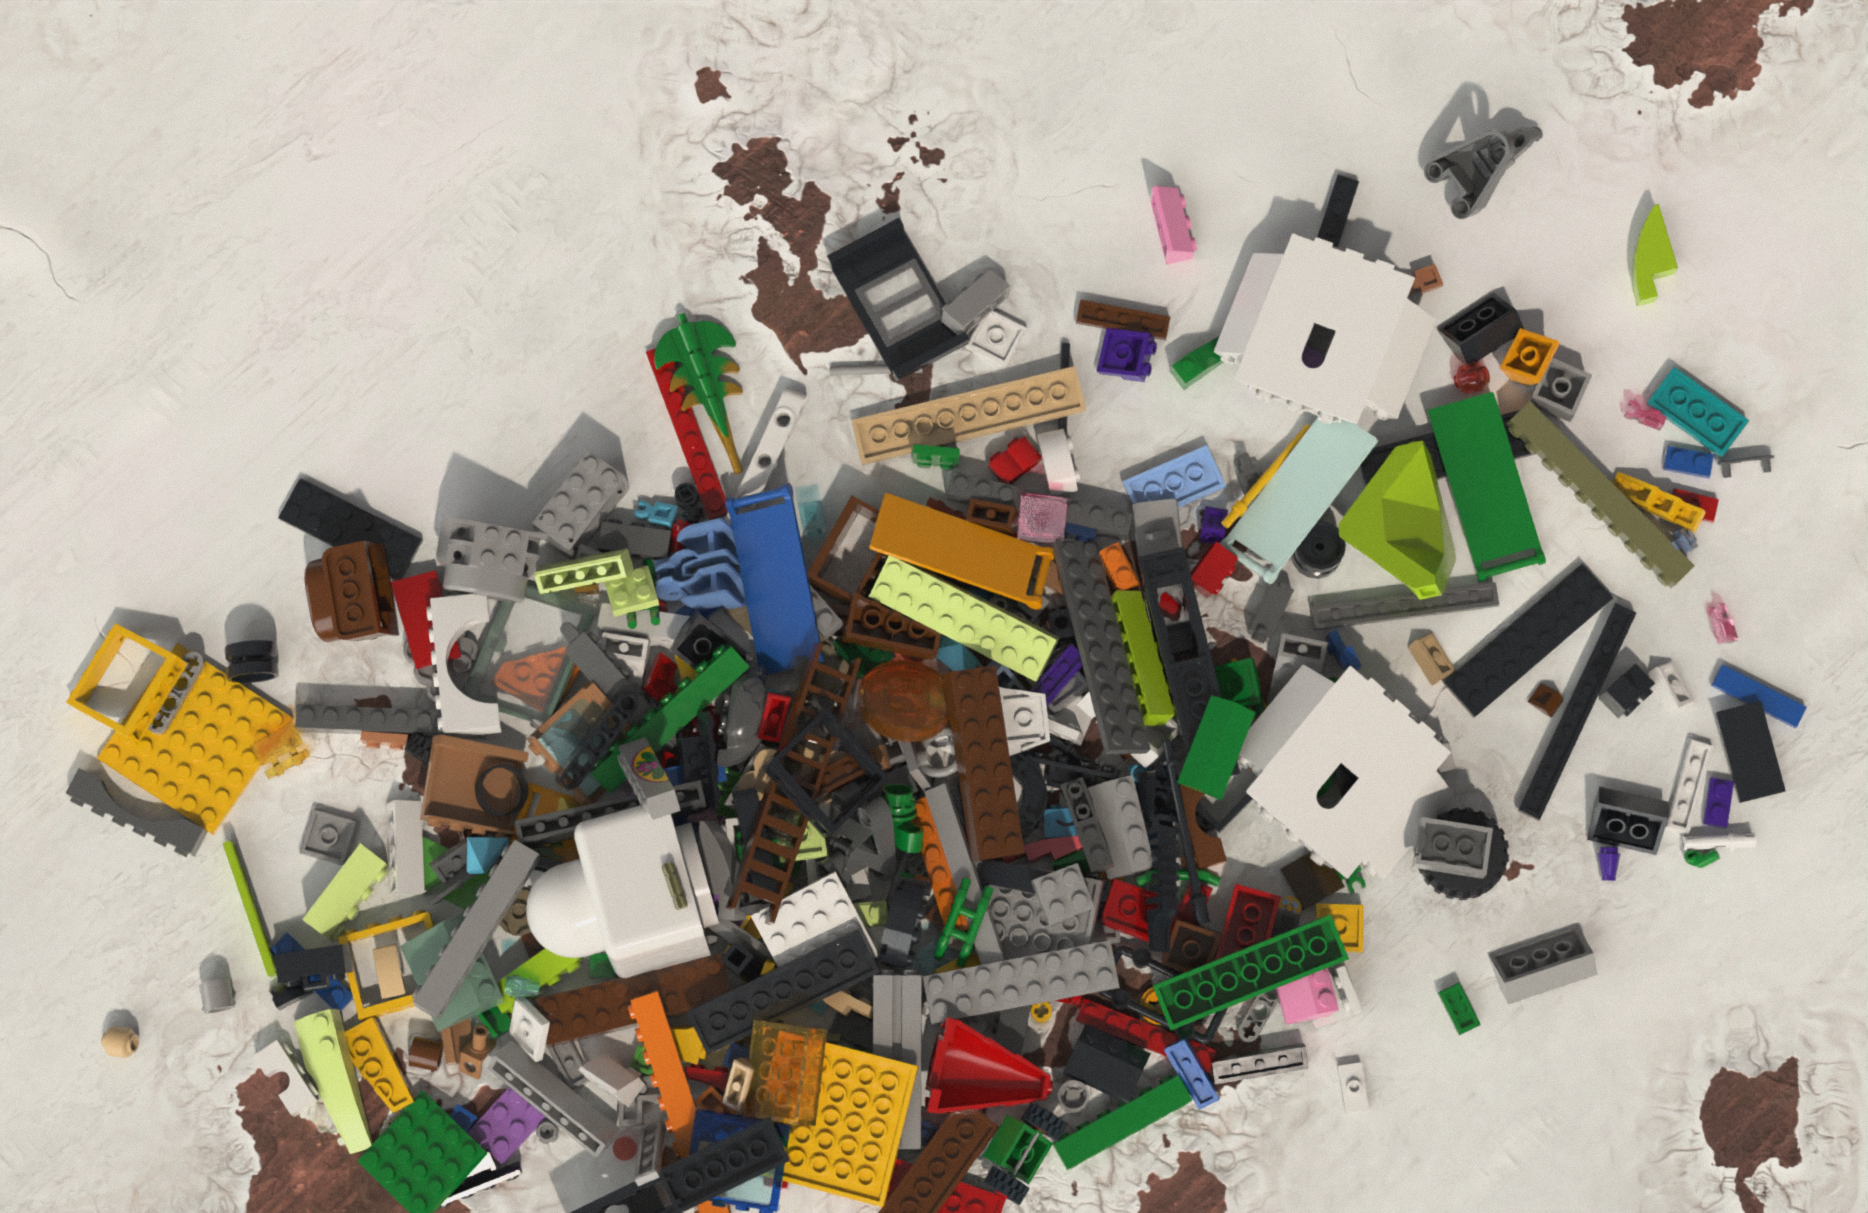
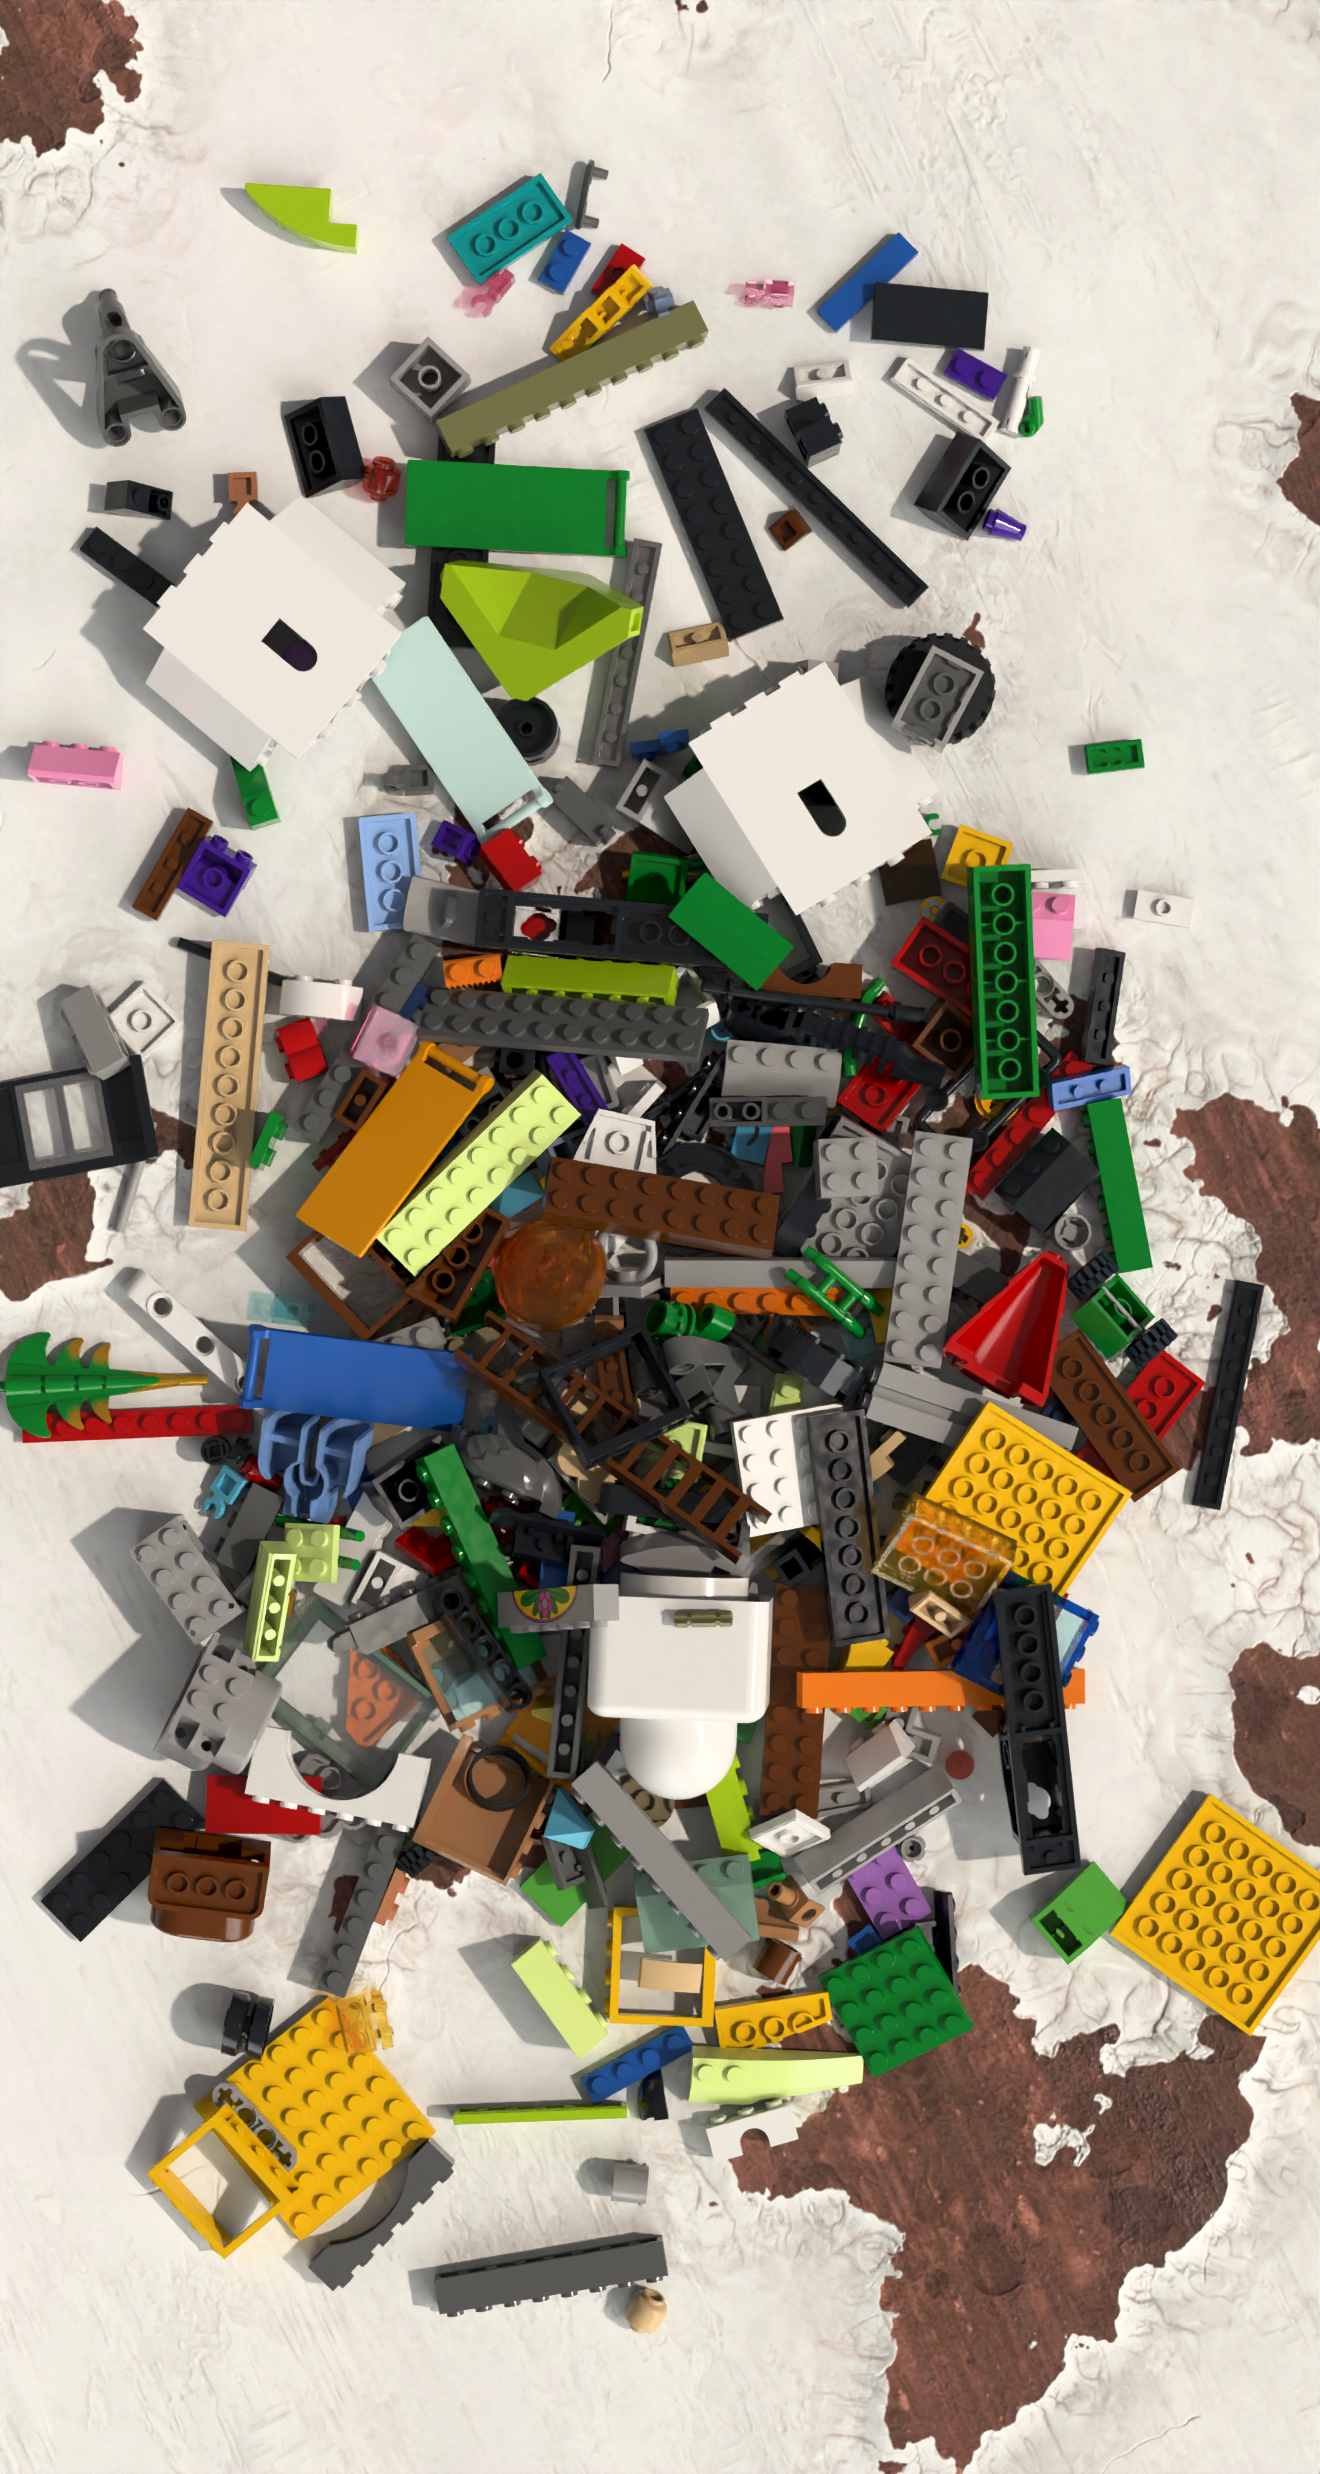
camera: 75 degrees left, 10 degrees up
black piece [274,944,353,992] -> none
light grey tile [299,808,359,866] -> none
white panel [386,800,424,897] -> none
clear light blue cone [505,974,540,998] -> none
light grey tile [634,1121,666,1186] -> none
red slope [757,692,791,743] -> none
yellow bar [1221,424,1311,528] -> none
light grey slope [1489,926,1598,1004] -> none
light orange slope [1500,328,1560,386] -> none
none -> black slope [104,480,173,521]
none -> dark grey brick [434,2235,668,2317]

